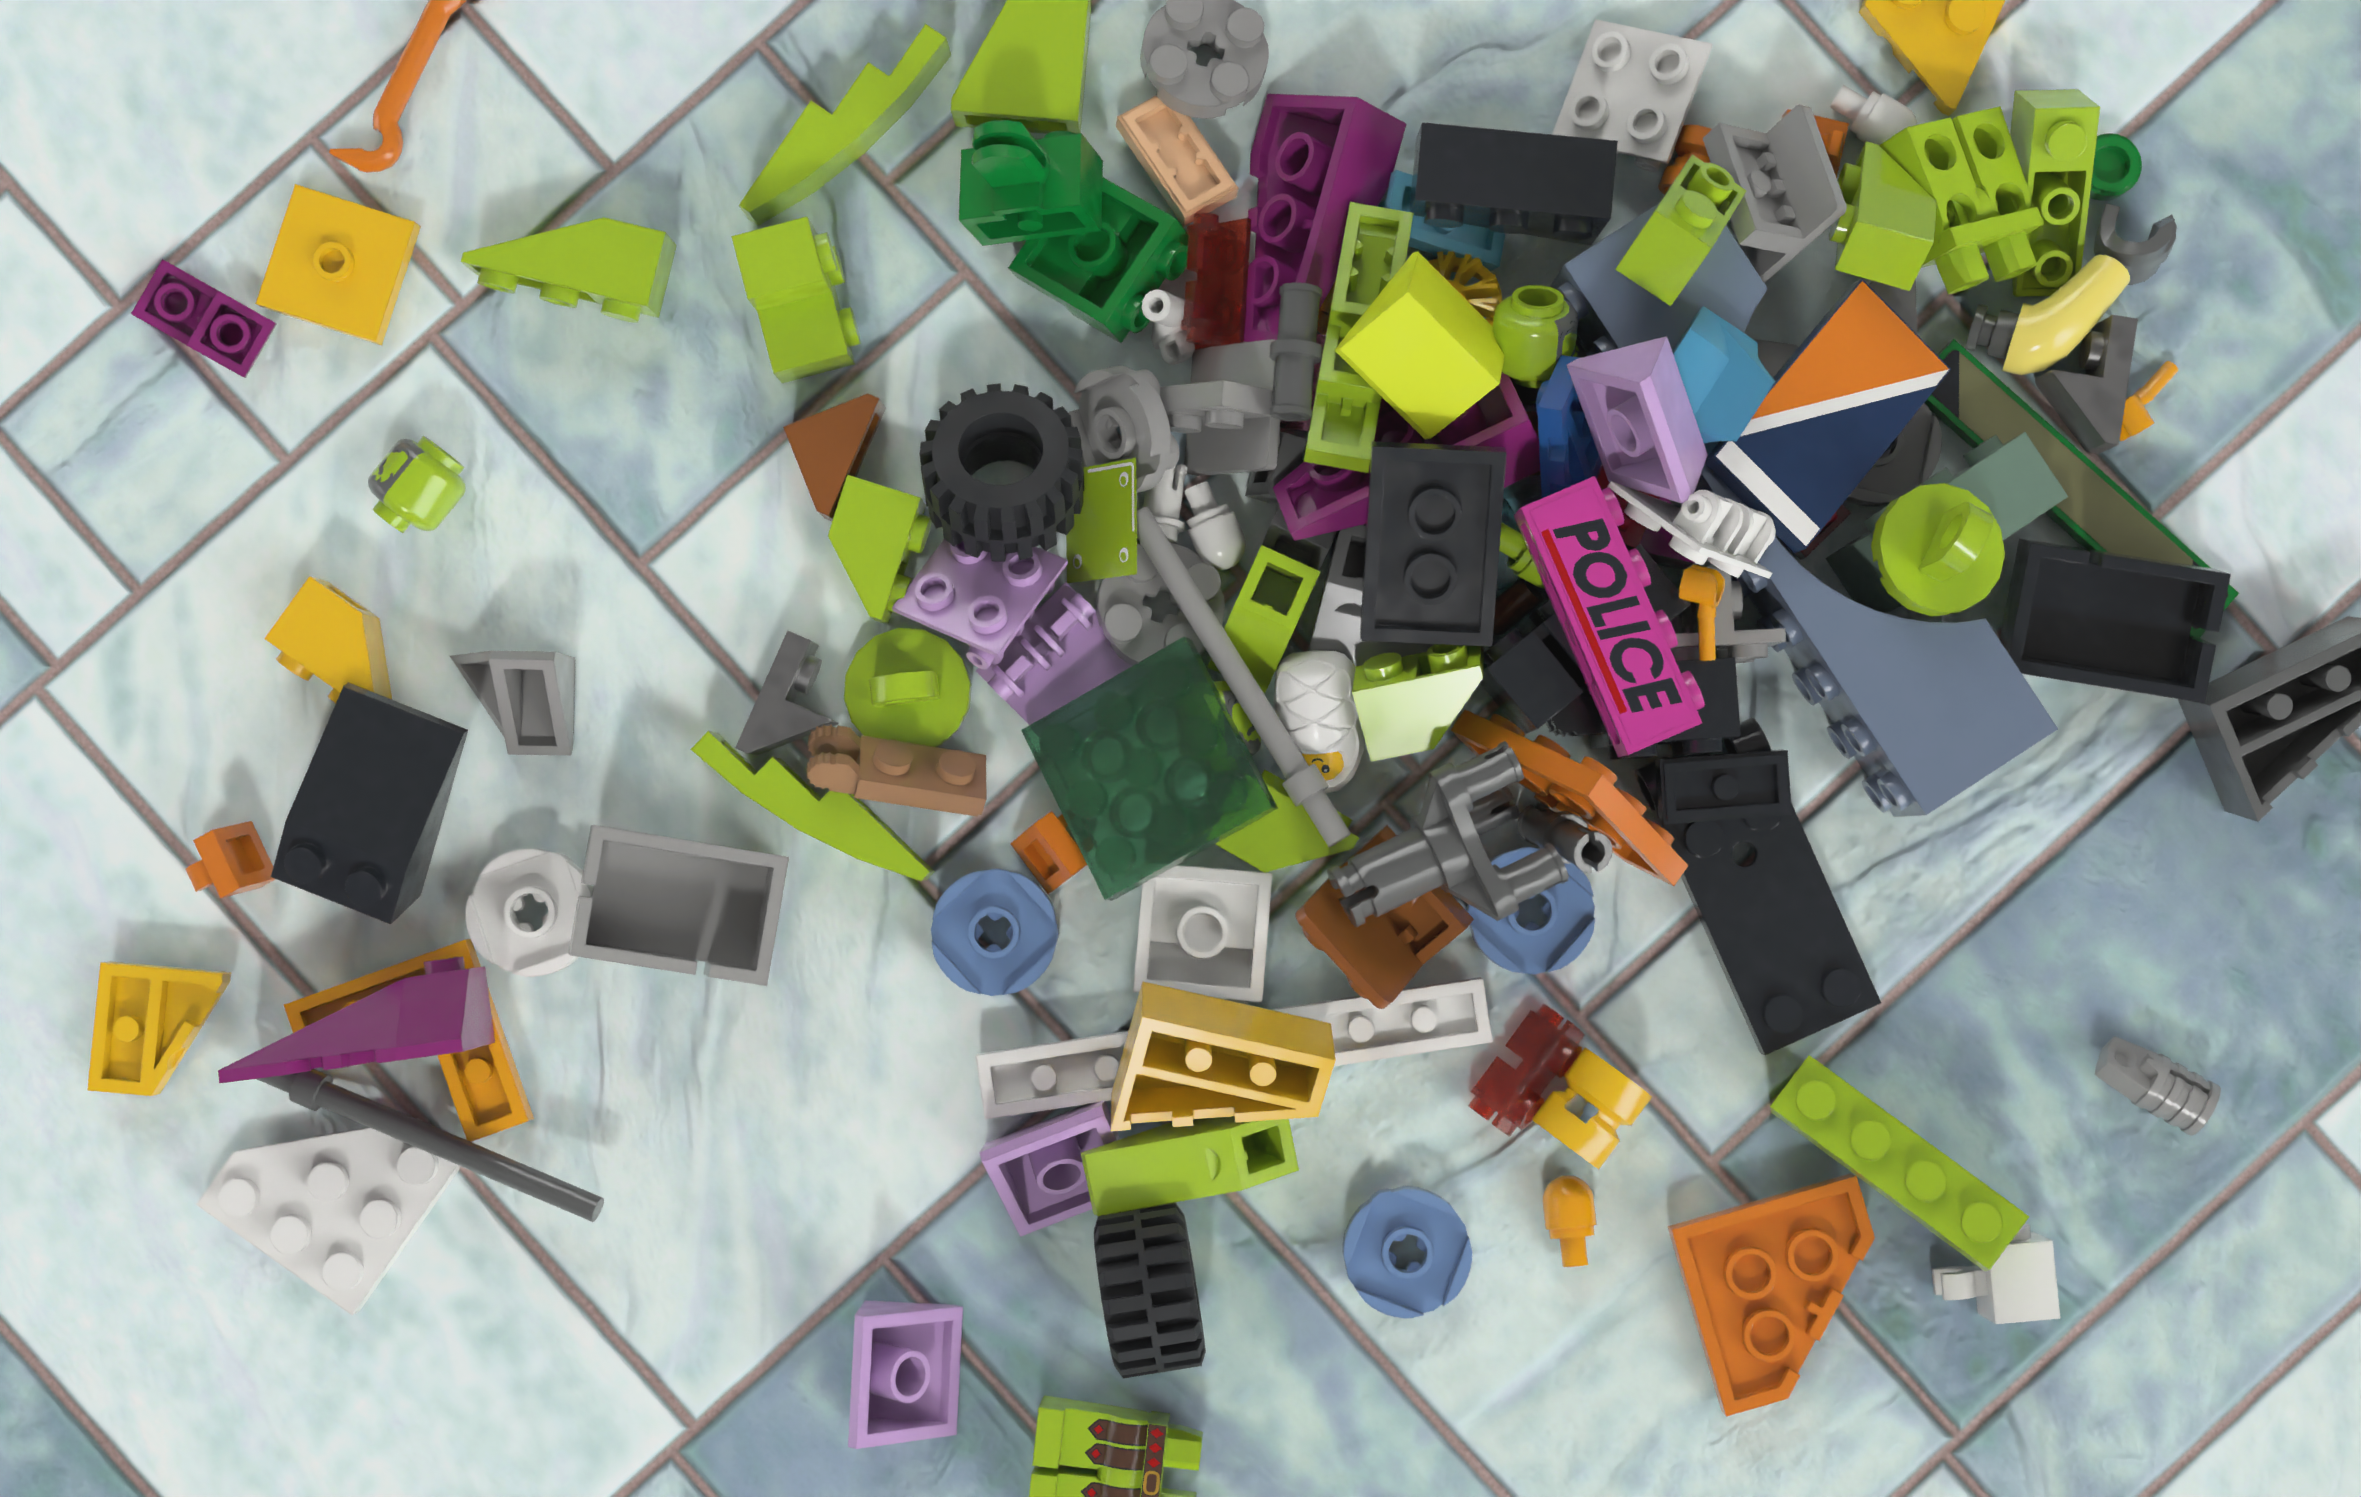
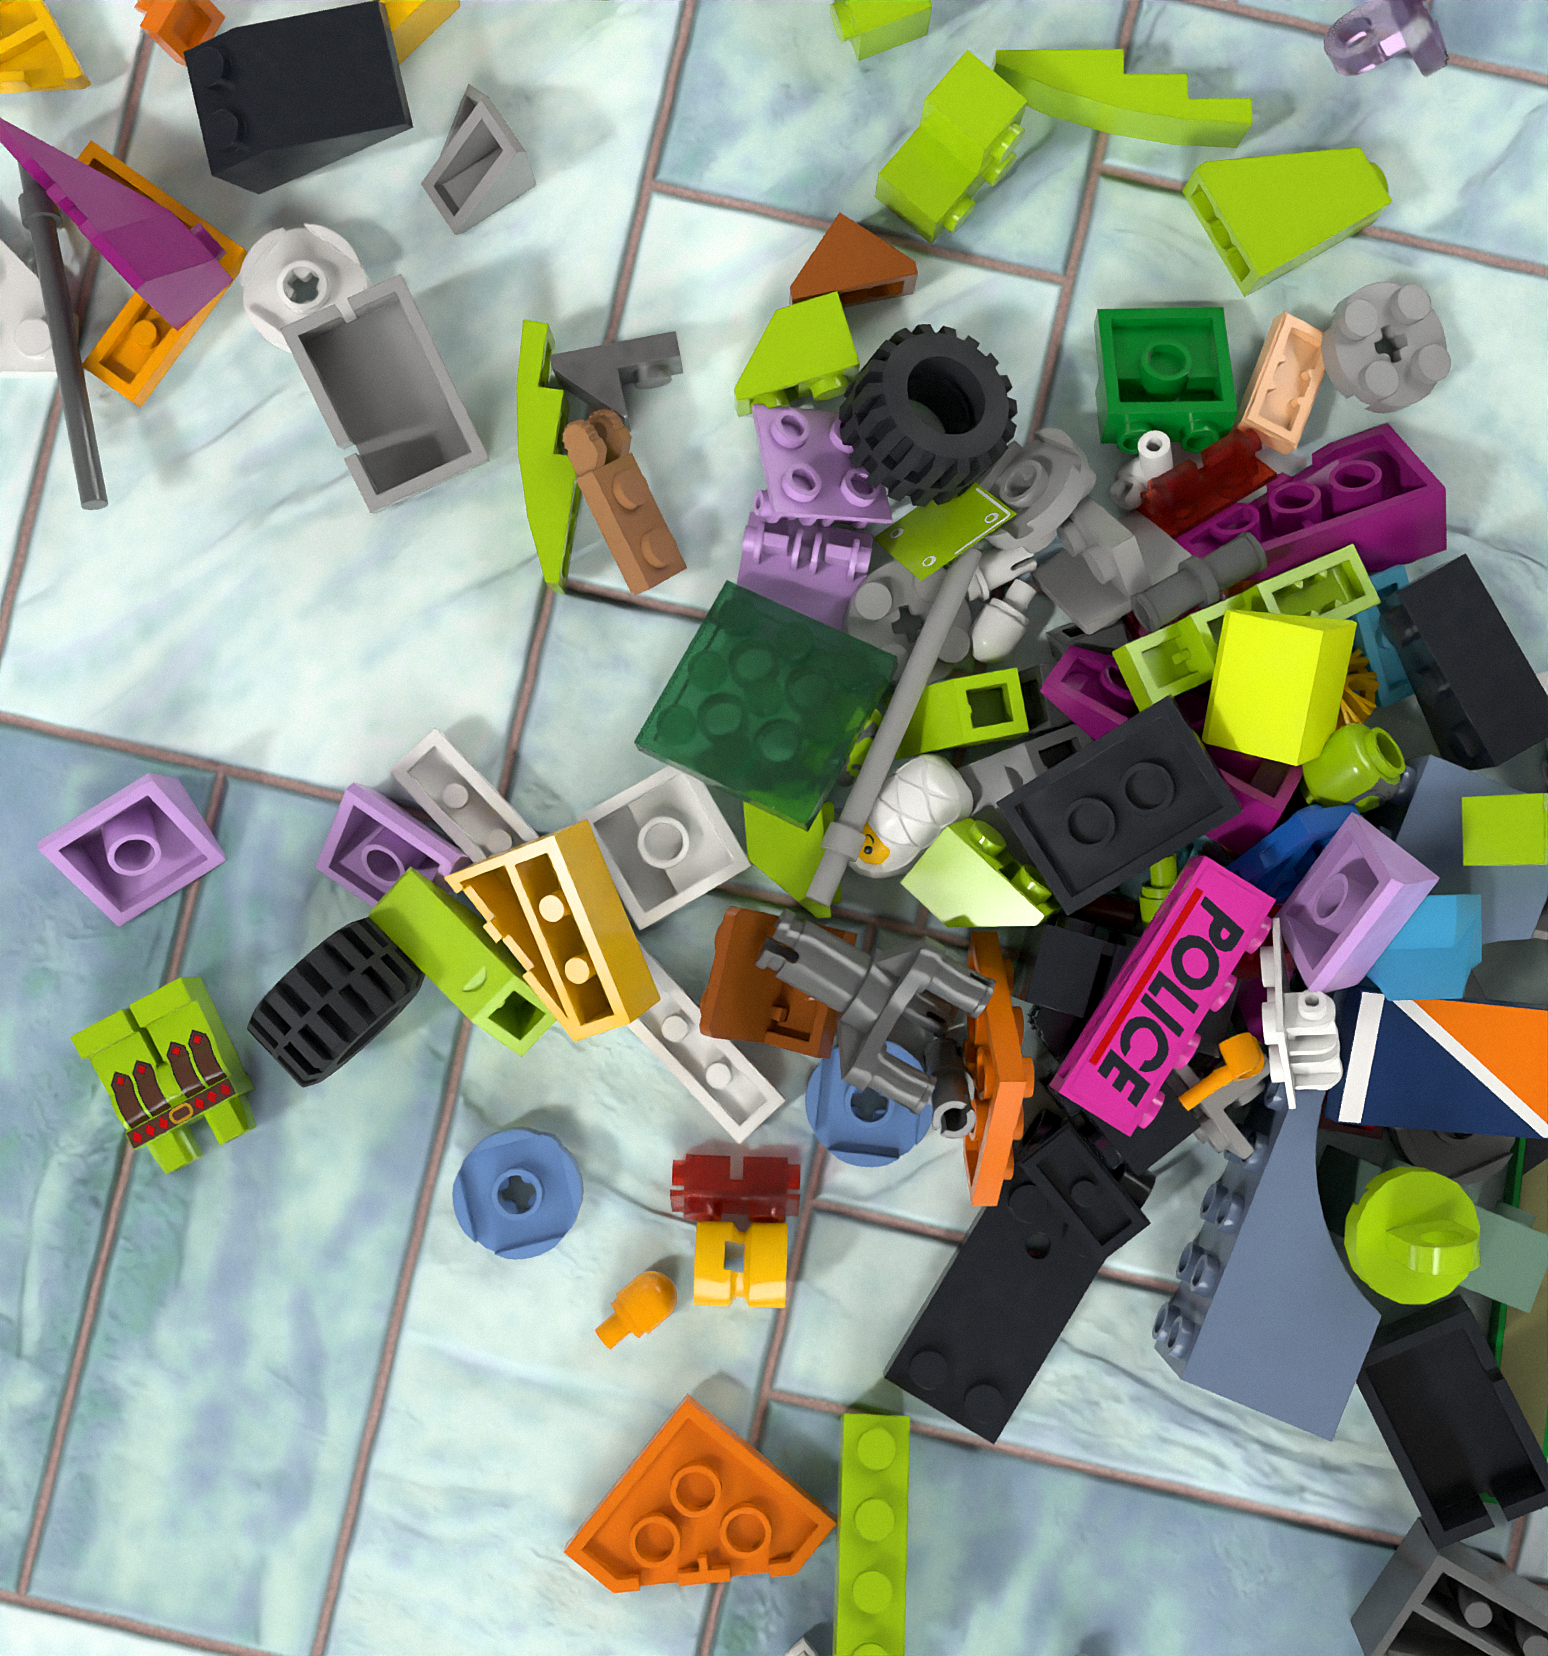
camera: 50 degrees right, 0 degrees up
lime tile [844,628,972,747] -> none
medium blue plate [931,868,1059,996] -> none
green brick [959,120,1103,246] -> none
orange tile [1011,810,1098,895] -> none

